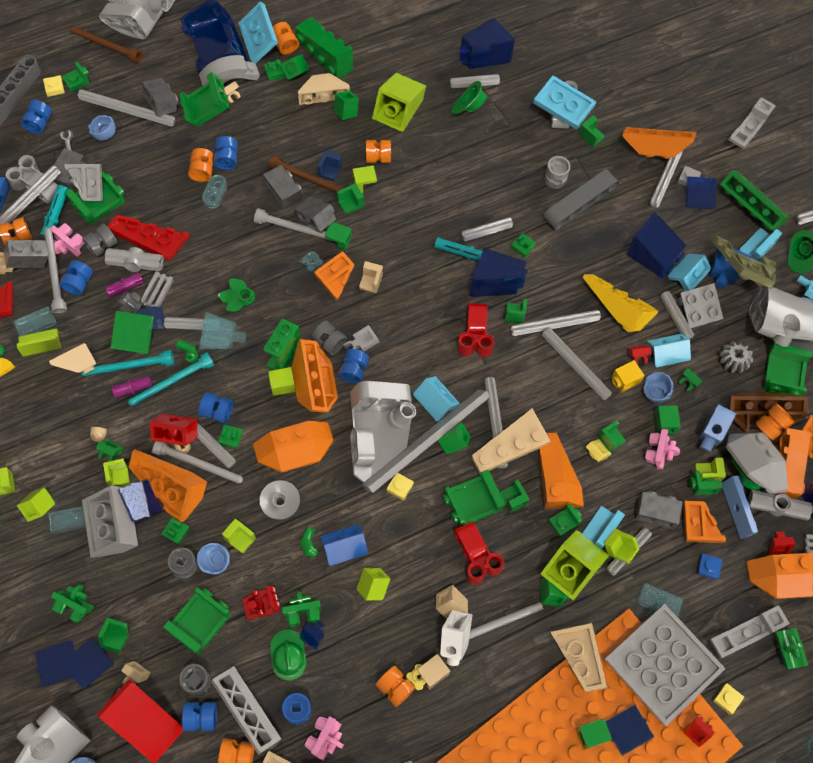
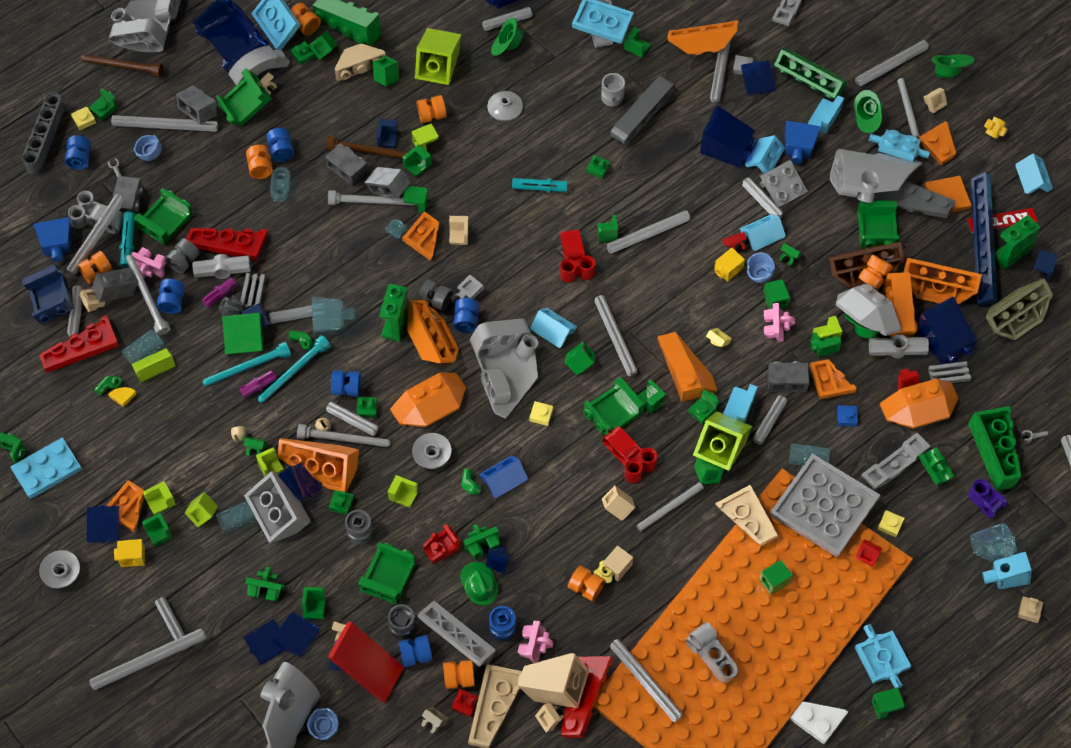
camera: 10 degrees left, 5 degrees down
tan slope [49,343,96,374] -> none
light grey wing [64,164,103,201] -> none
red brick [150,413,198,446] -> none
medium blue hair [197,543,230,575] -> none
green plate [218,278,255,312] -> none
lime panel [268,367,296,396] -> none
lime panel [357,568,391,600] -> none
light grey tile [362,390,490,492] -> none
white torso [440,610,472,666] -> none
light grey axle [461,217,513,241] -> none
clear blue slope [469,248,528,297] -> none
tan wing [471,409,551,474] -> none
light grey axle [542,328,612,400] -> none
yellow wedge [583,274,658,332] -> none
green panel [598,421,626,452] -> none
lime panel [604,528,639,564] -> none
clear blue piece [605,705,654,756] -> none
medium blue torso [699,404,736,453] -> none
olive wing [712,235,776,288] -> none
light grey gear [719,341,753,374] -> none
medium blue tile [722,476,758,539] -> none
none -> light grey dish [487,91,523,121]

